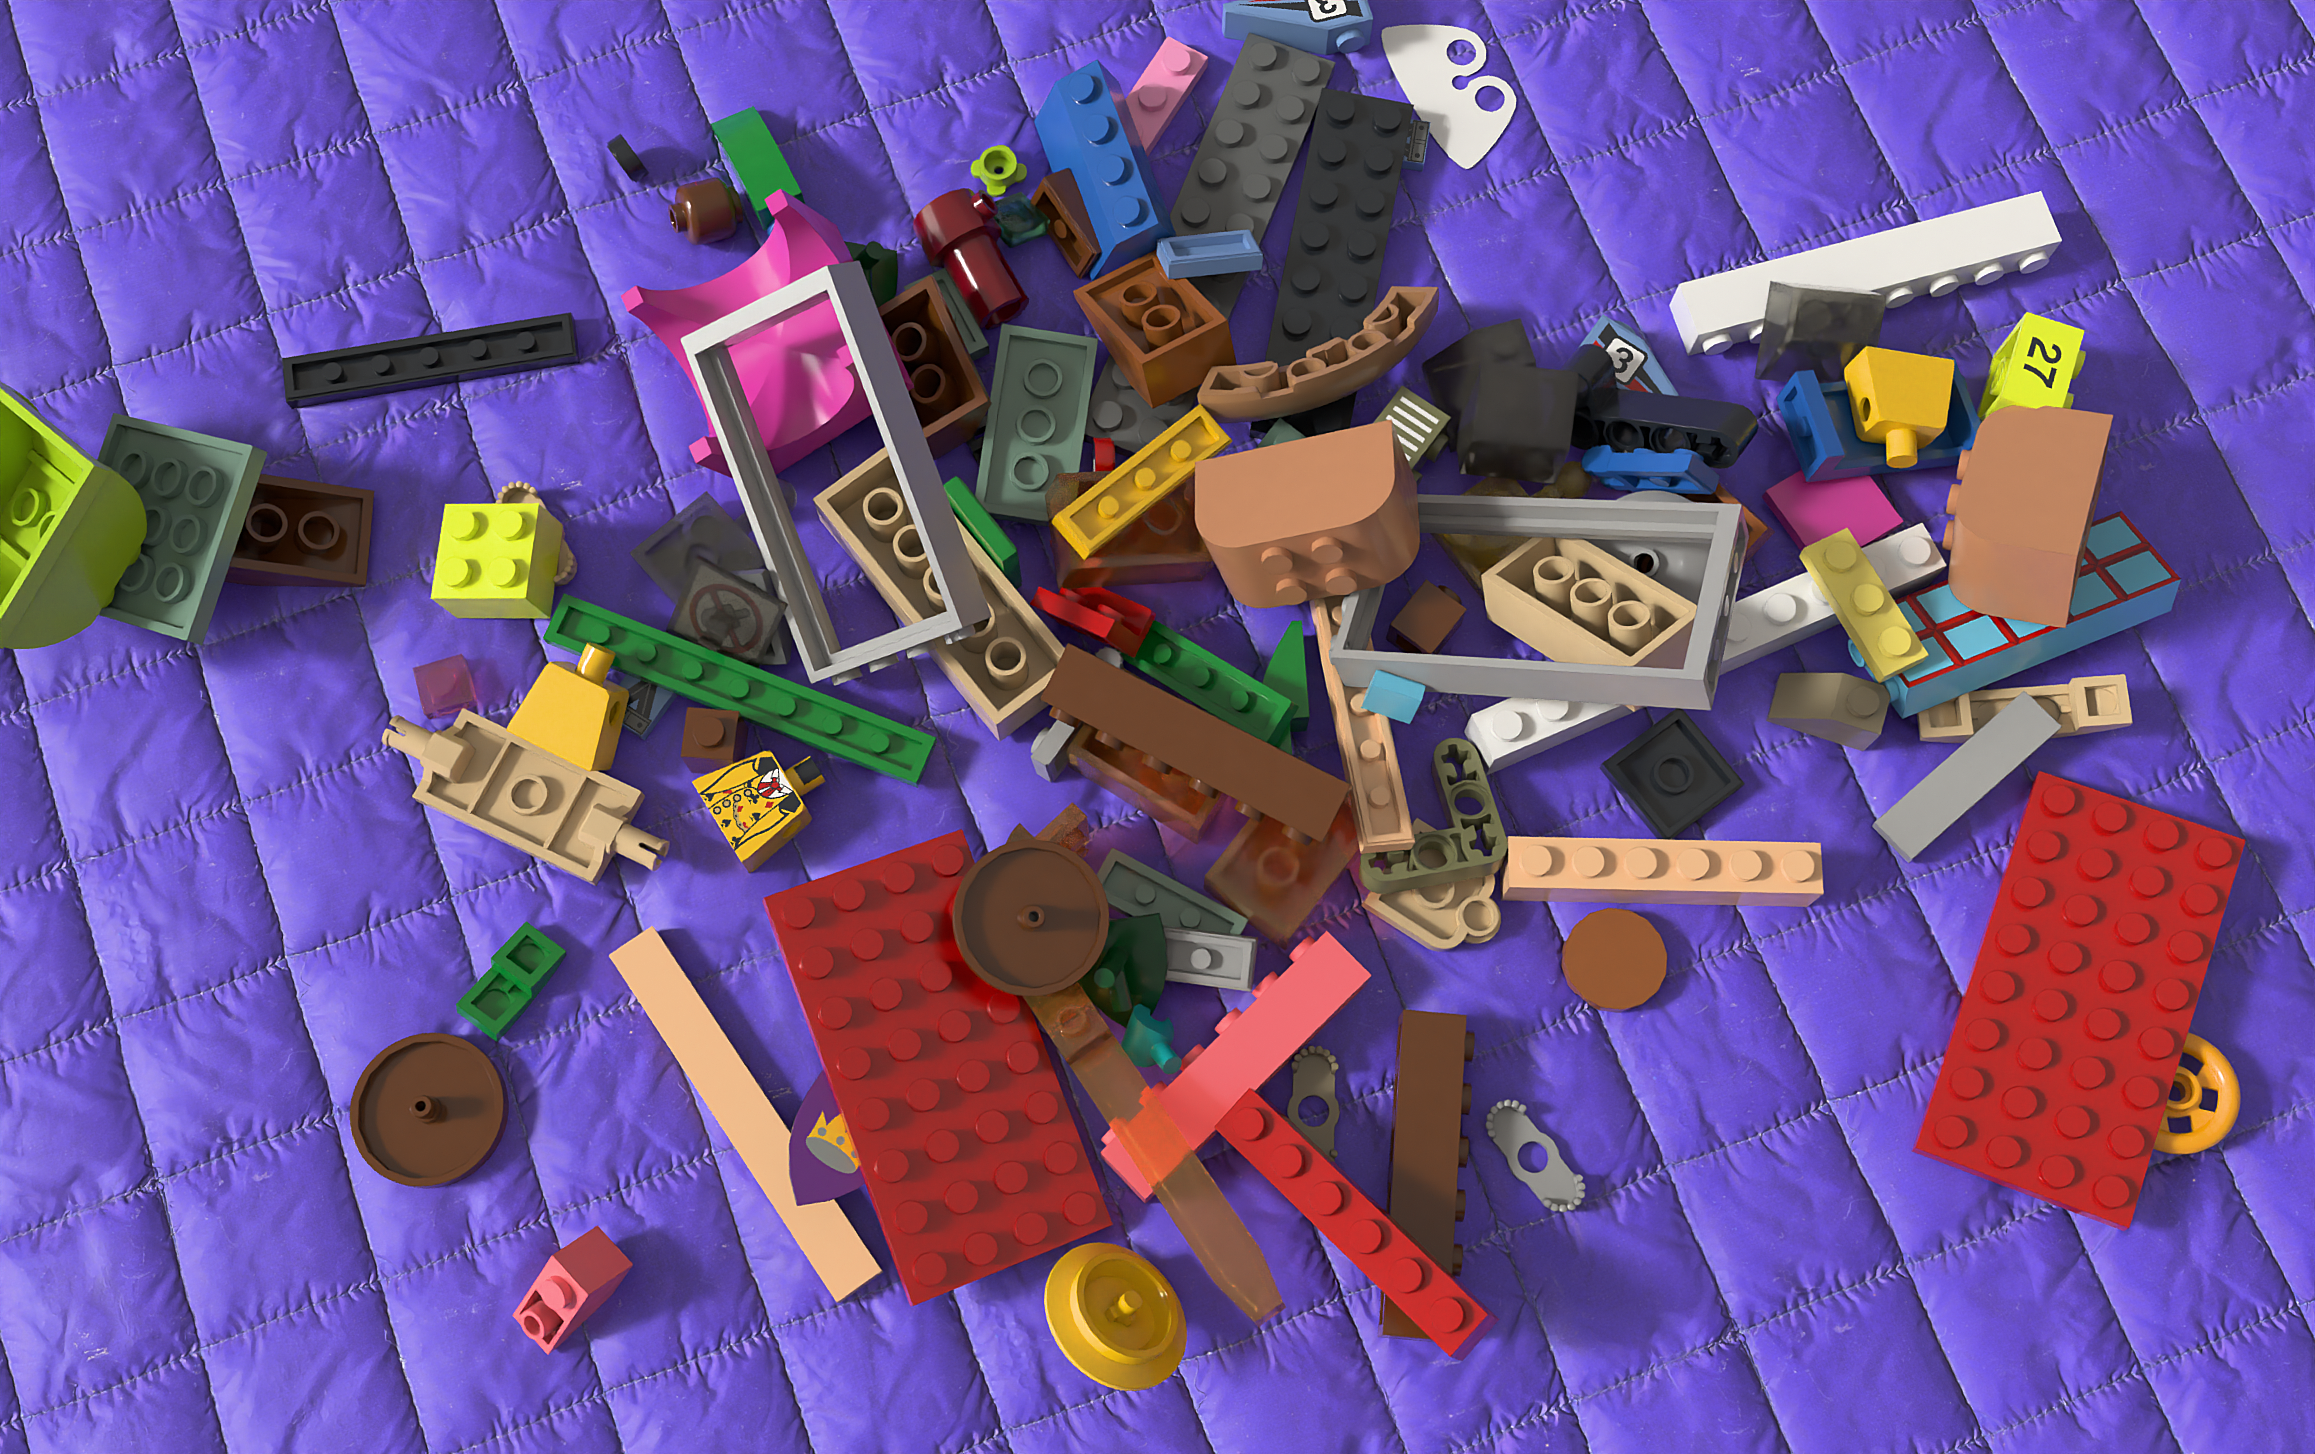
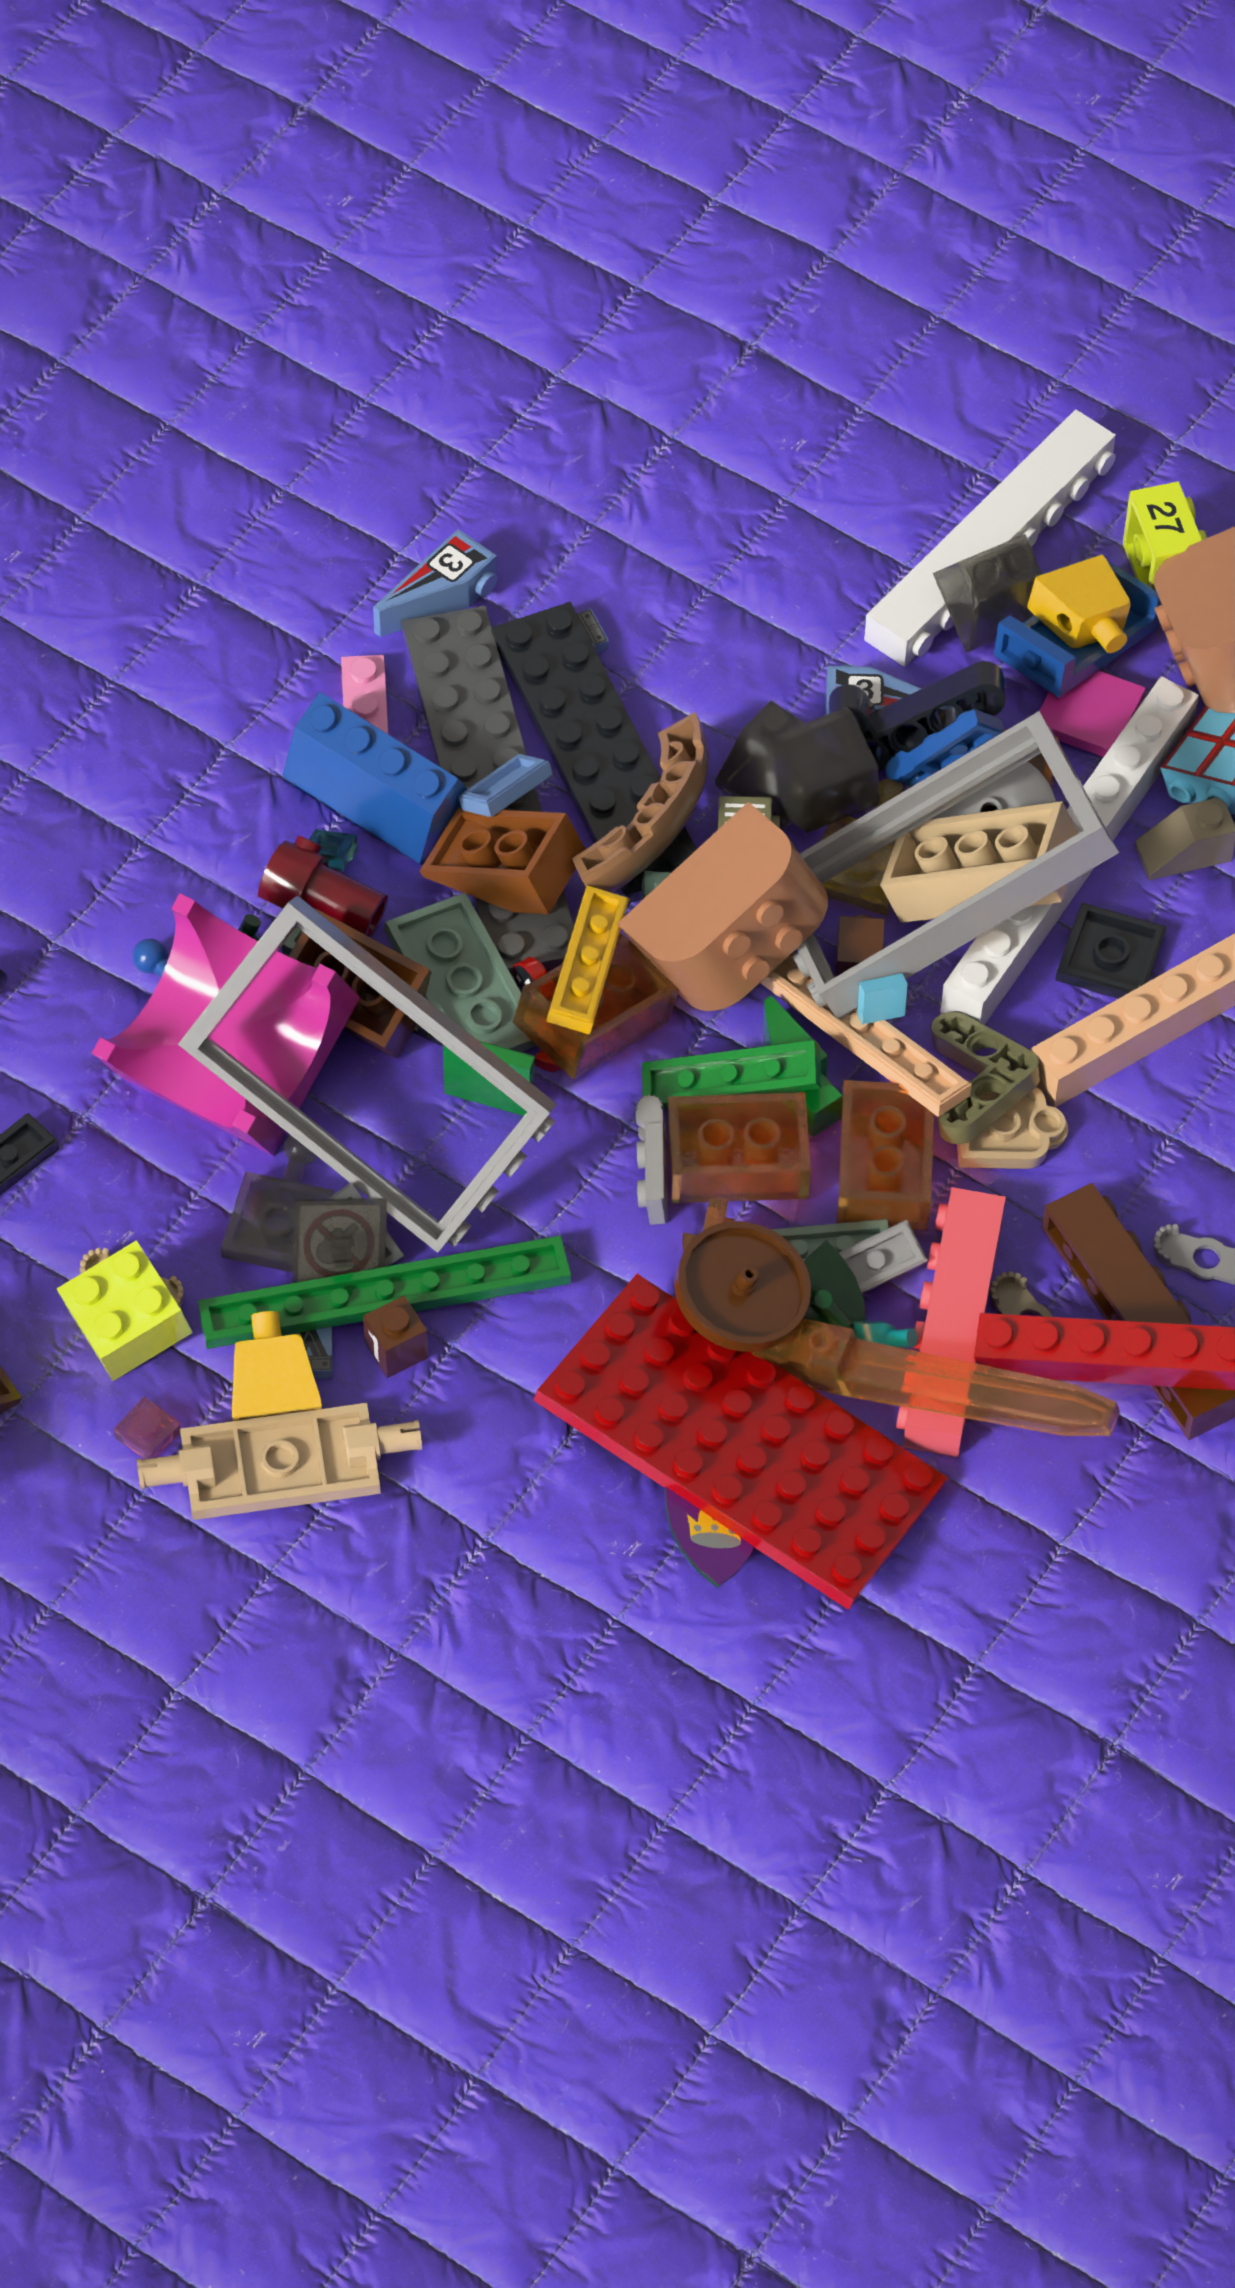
camera: 35 degrees left, 15 degrees down
reddish brown piece [350,1033,509,1189] -> none
green slope [456,922,567,1043] -> none
coral slope [512,1225,633,1355] -> none
light nougat tile [609,926,883,1303] -> none
reddish brown head [668,177,743,245] -> none
yellow torso [692,750,826,873] -> none
green slope [711,106,805,231] -> none
tan brick [813,446,1065,742] -> none
lime plate [971,145,1027,197] -> none
reddish brown slope [1028,168,1102,279] -> none
red bracket [1030,578,1156,658] -> none
reddish brown brick [1040,643,1353,847] -> none
yellow piece [1044,1242,1187,1391] -> none
white piece [1381,25,1516,169] -> none
dark orange tile [1561,908,1667,1013] -> none
light yellow plate [1799,528,1929,683] -> none

